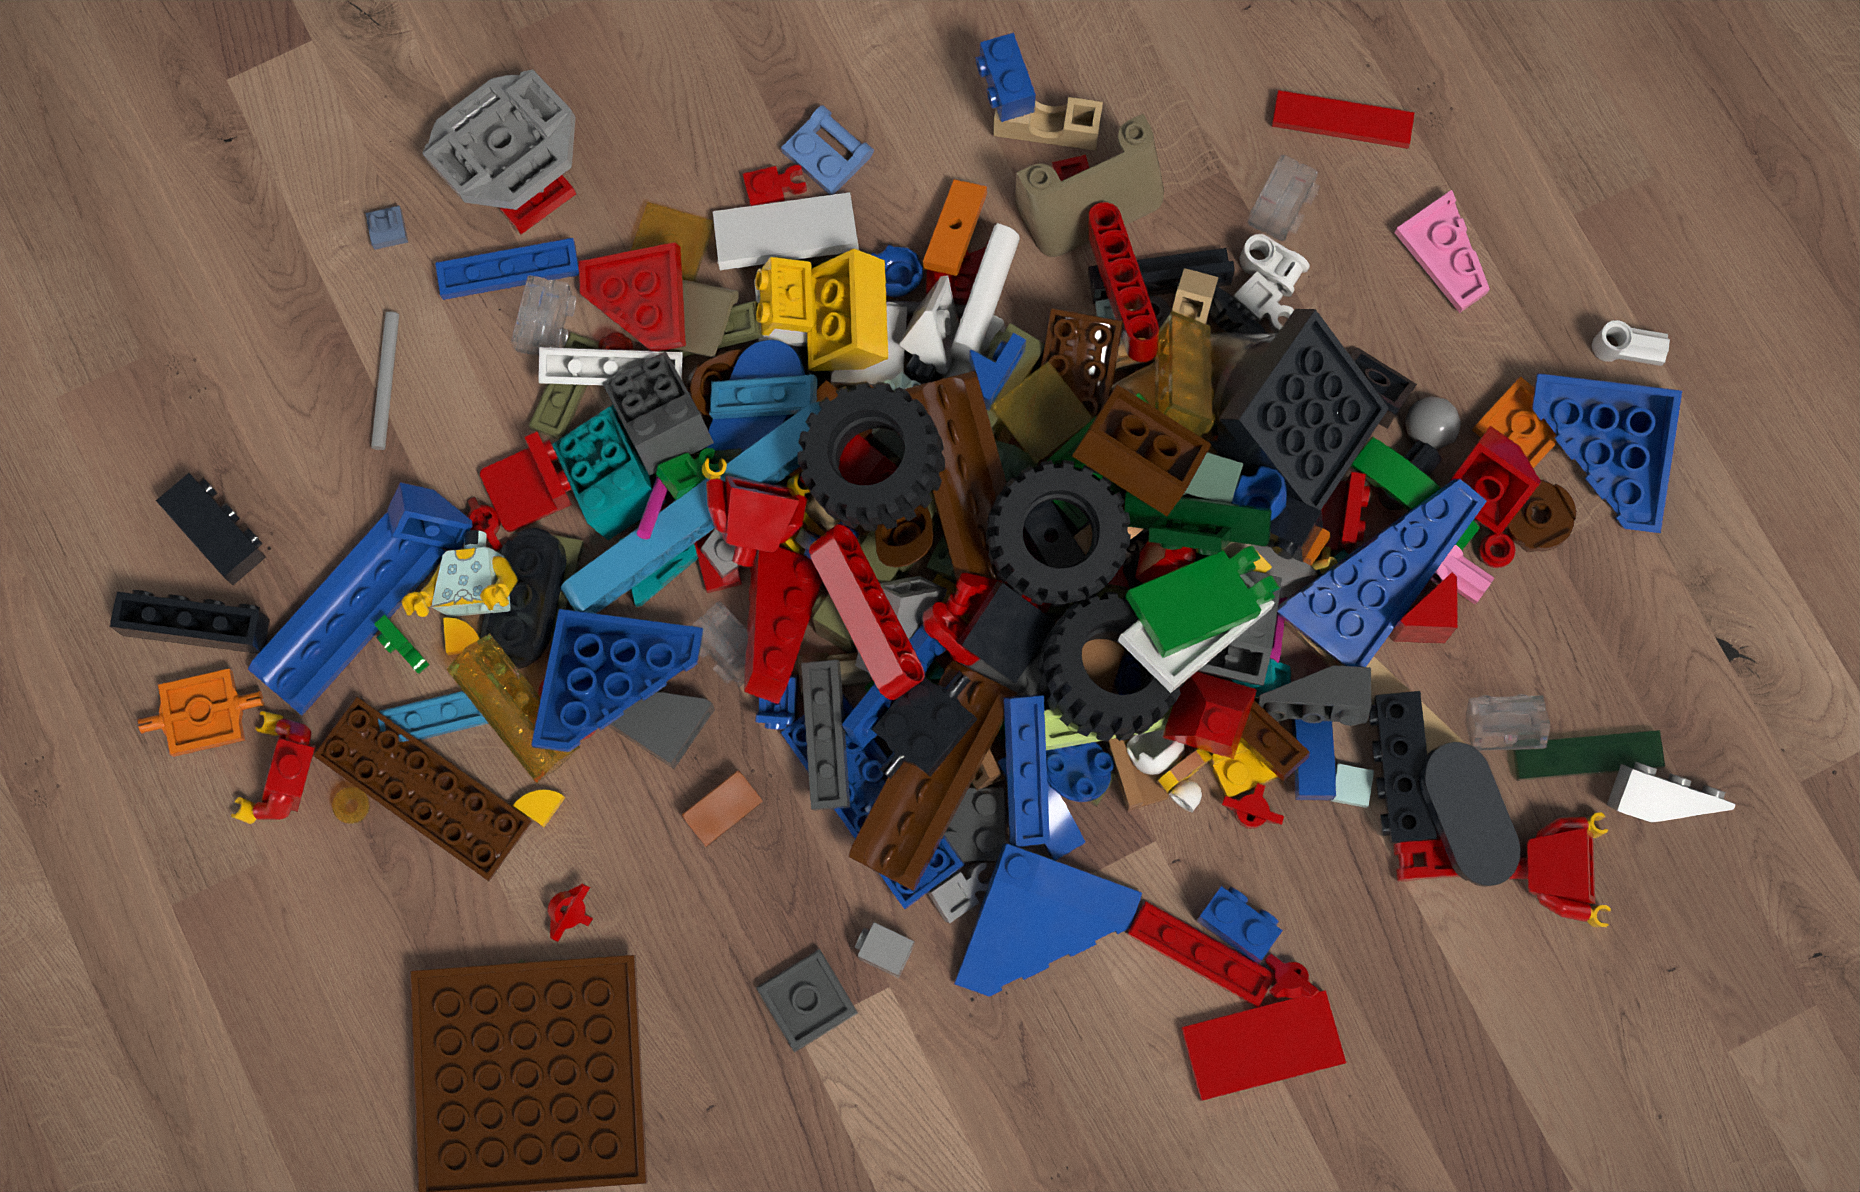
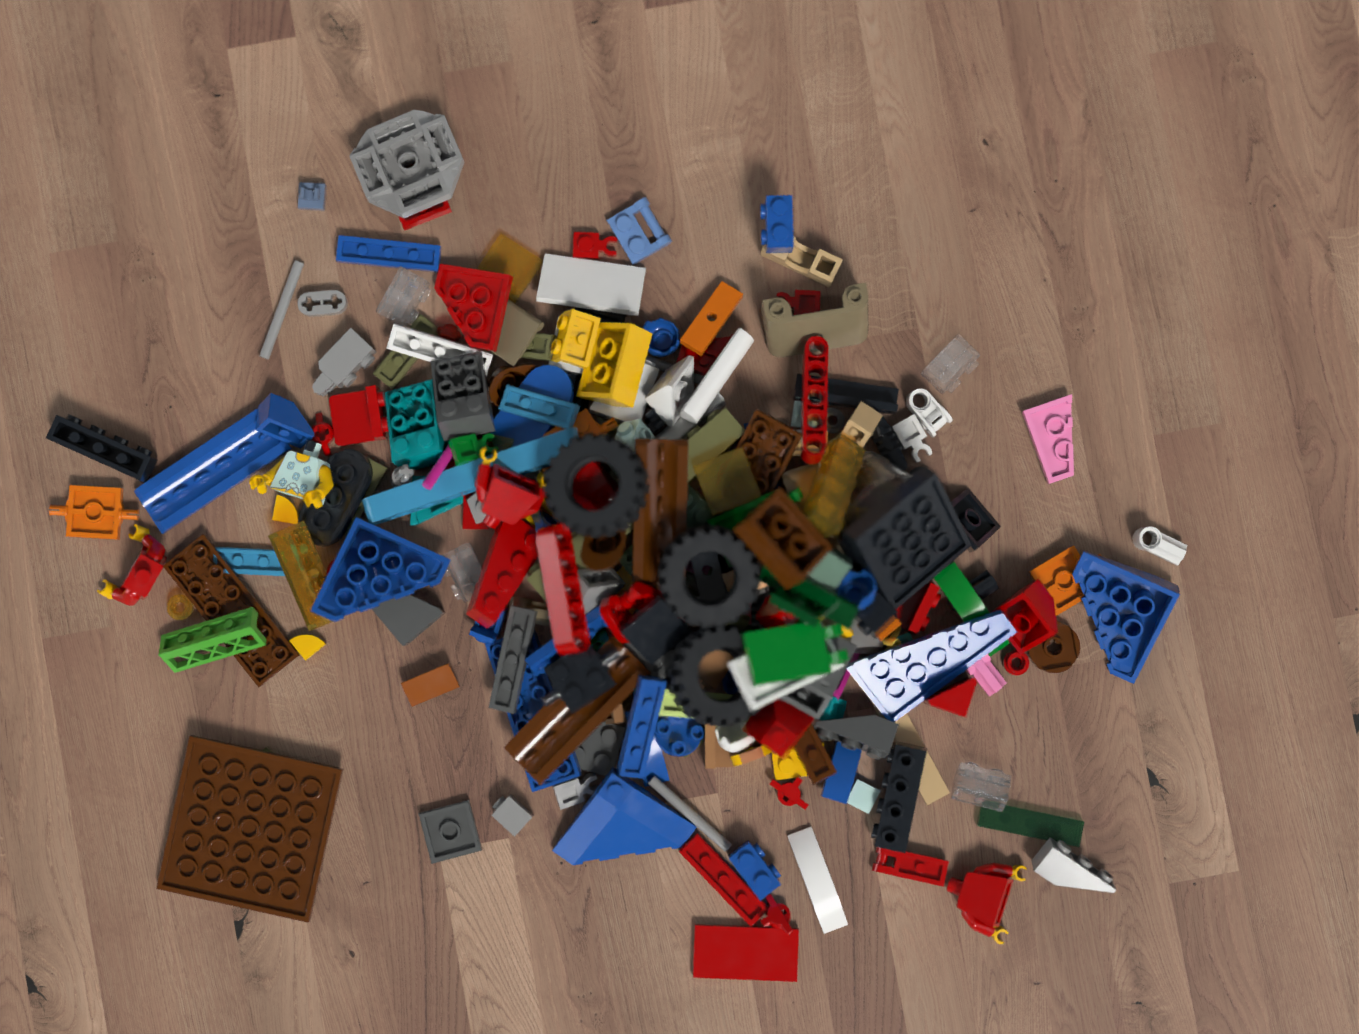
camera: 15 degrees right, 10 degrees up
black brick [156,473,266,585] -> none
green plate [374,615,429,674] -> none
red piece [548,883,593,942] -> none
blue slope [969,333,1026,411] -> none
white hinge [1169,780,1202,812] -> none
red tile [1272,90,1415,149] -> none
light grey hair [1405,396,1461,450] -> none
black tile [1419,742,1520,887] -> none
none -> bright green fence [158,607,267,673]
none -> light grey beam [297,290,348,317]
none -> light grey hinge [312,328,376,397]
none -> light grey axle [390,464,414,488]
none -> light grey bar [648,775,732,852]
none -> white slope [787,826,848,934]

